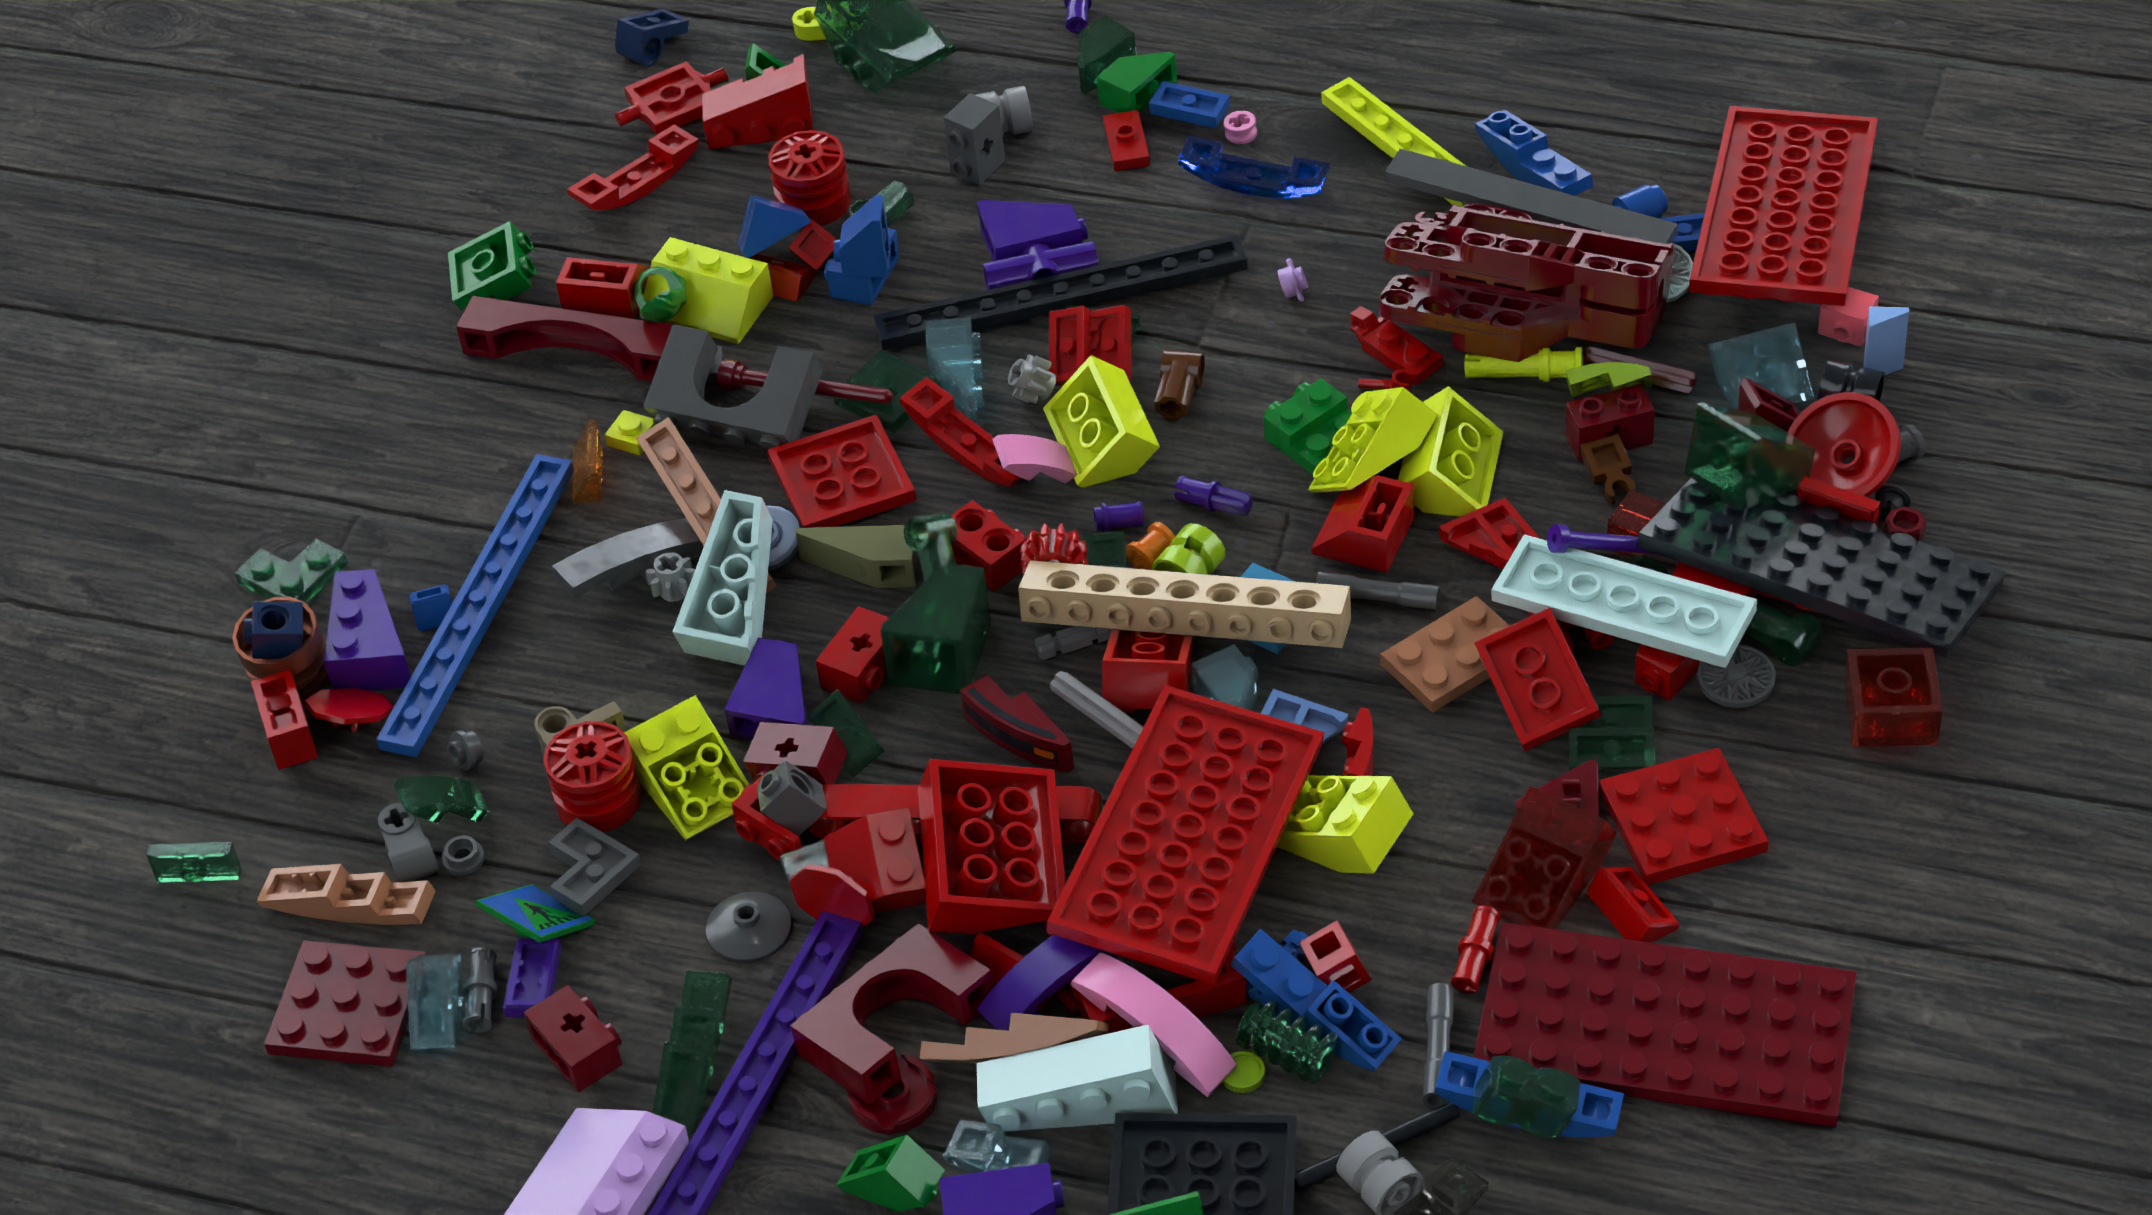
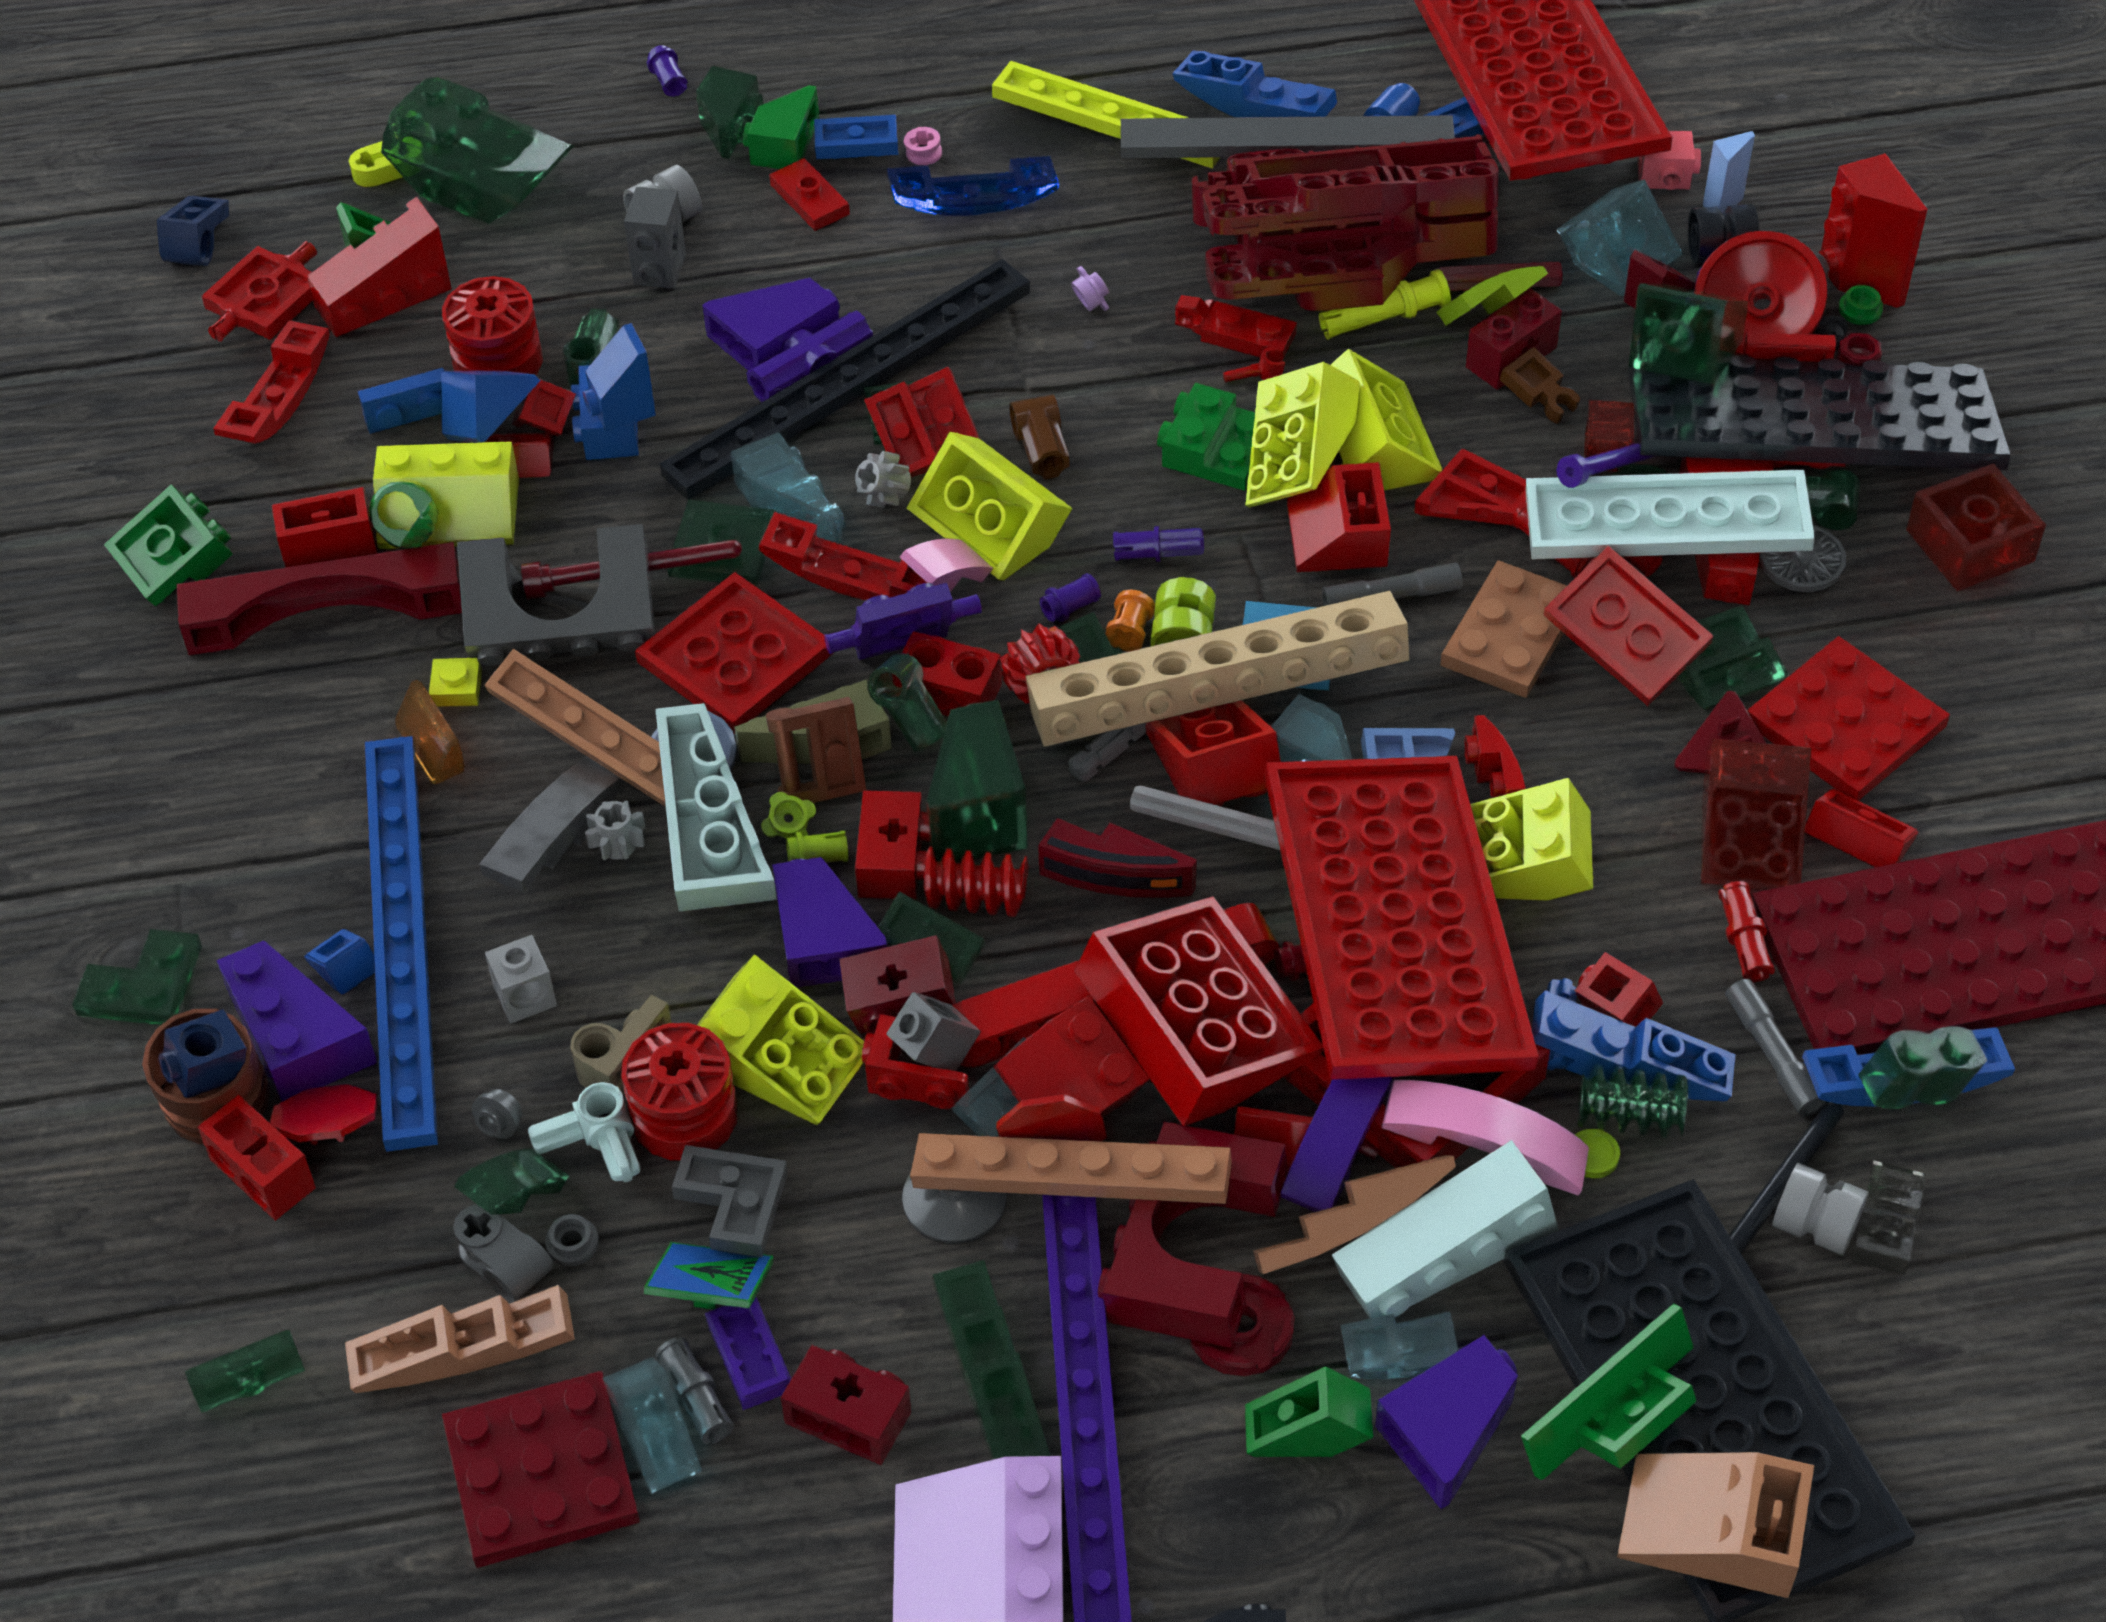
camera: 30 degrees left, 5 degrees up
none -> blue plate [358,368,444,434]
none -> light grey brick [485,935,557,1024]
none -> light aqua axle [528,1082,640,1183]
none -> lime plate [761,792,816,838]
none -> copper plate [766,697,866,803]
none -> lime pin [786,830,848,863]
none -> dark purple plate [824,583,982,660]
none -> nougat plate [910,1133,1232,1204]
none -> red piece [924,846,1029,917]
none -> red slope [1818,153,1928,308]
none -> green plate [1839,285,1883,325]

